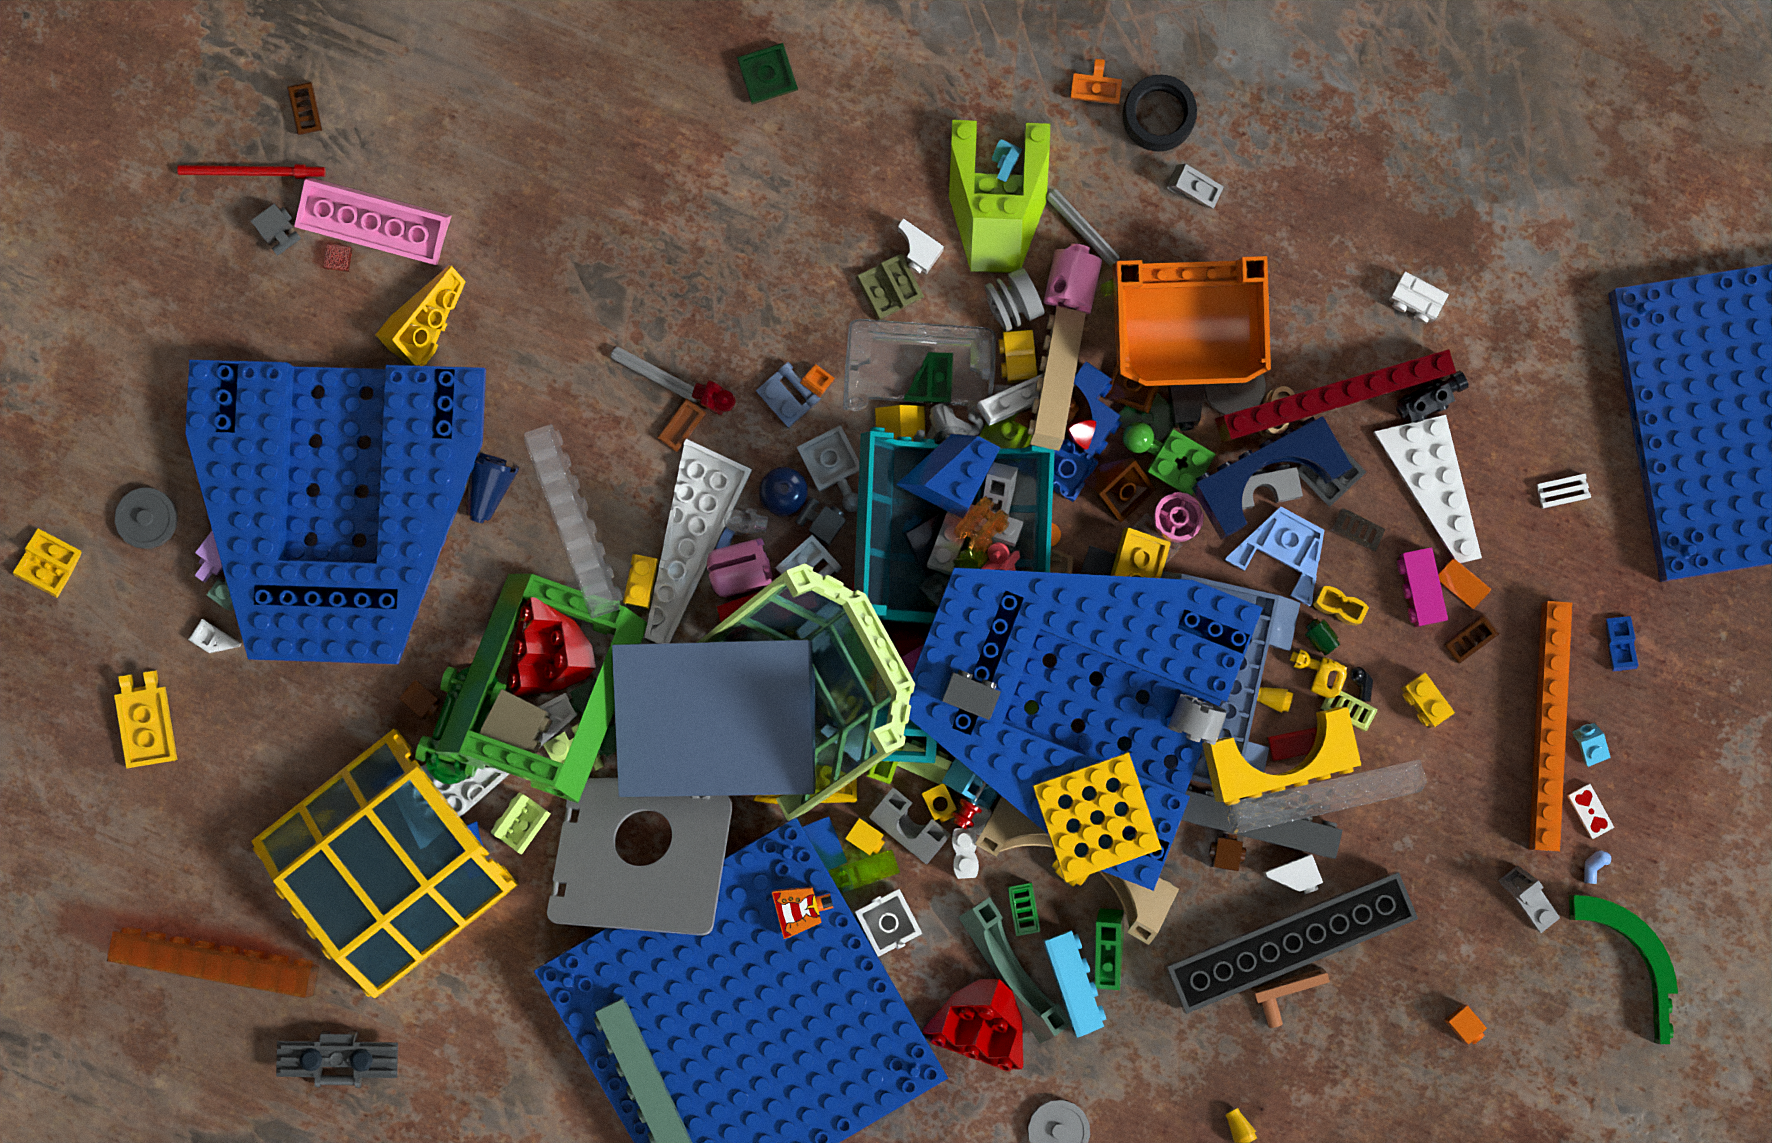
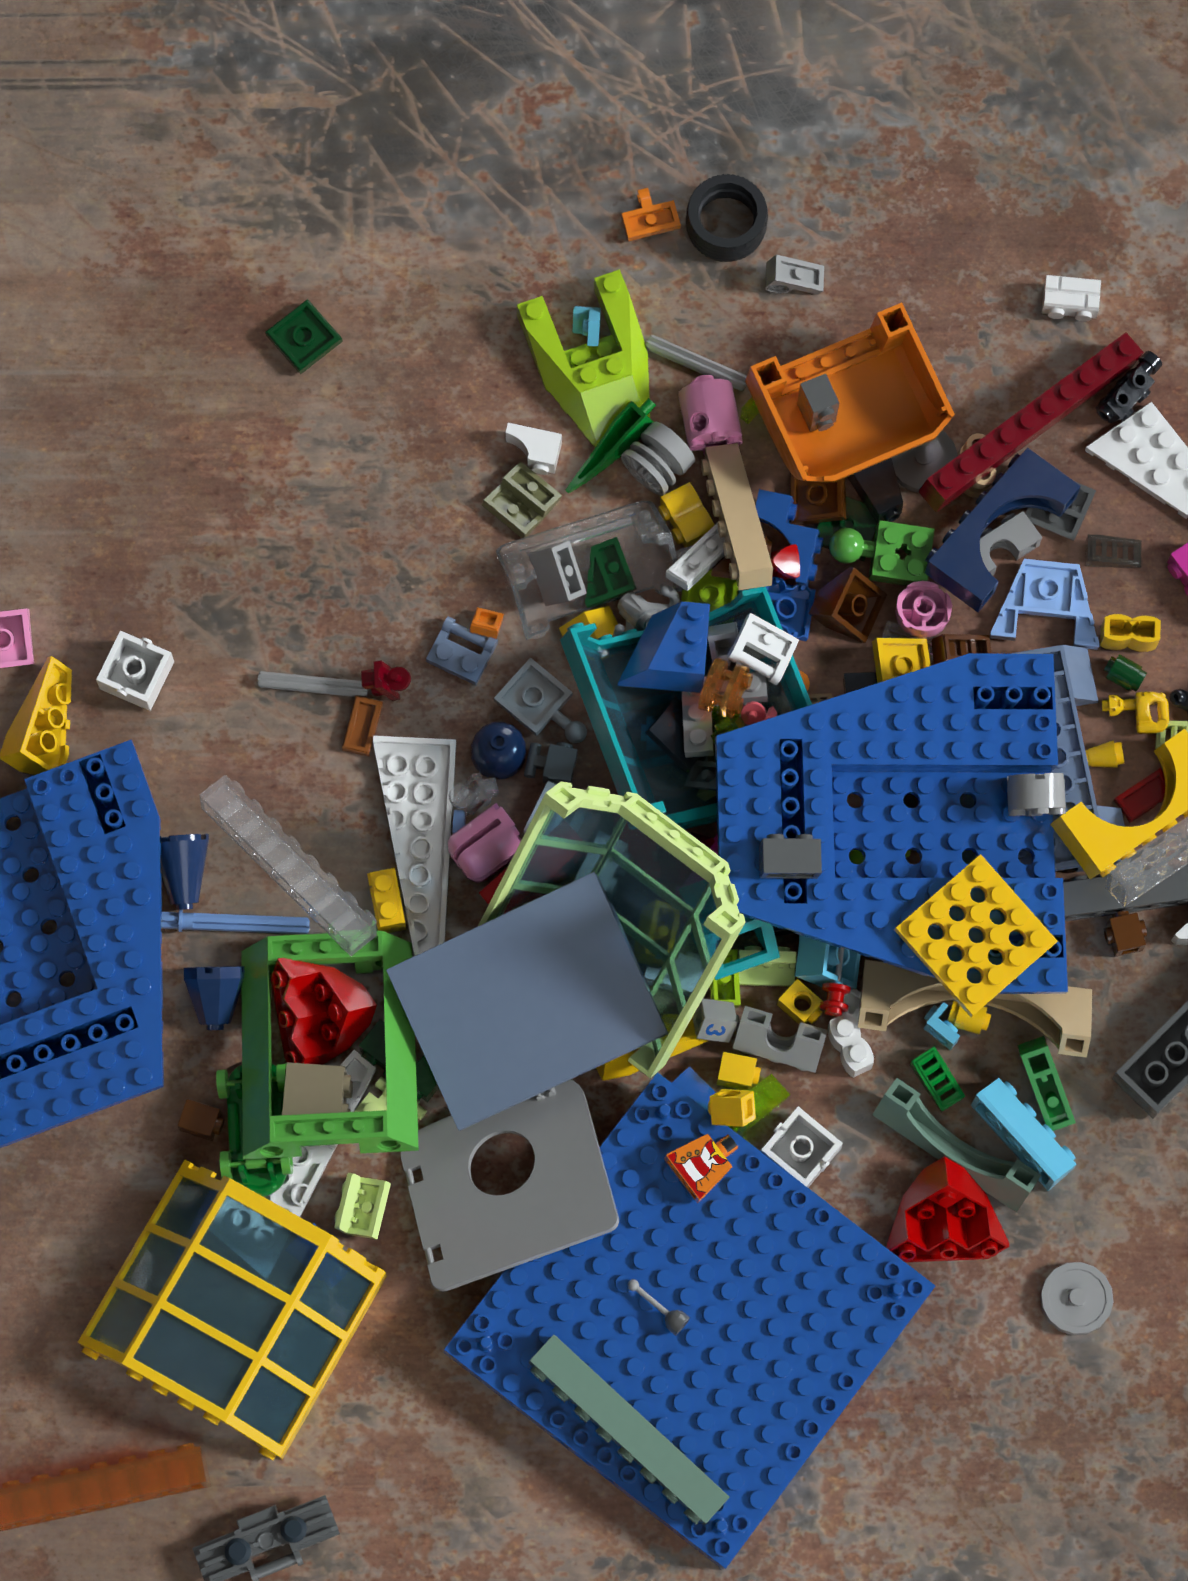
camera: 20 degrees left, 10 degrees down
none -> white brick [96,631,174,711]
none -> medium blue axle [161,910,310,934]
none -> dark blue cone [184,966,245,1030]
none -> light grey brick [528,540,587,606]
none -> green piece [565,398,656,493]
none -> hinge [627,1279,690,1336]
none -> light grey brick [693,998,740,1043]
none -> yellow brick [708,1089,756,1127]
none -> white plate [727,613,799,685]
none -> dark grey brick [797,374,839,432]
none -> medium azure bracket [924,1002,960,1050]
none -> reddish brown slope [931,634,991,665]

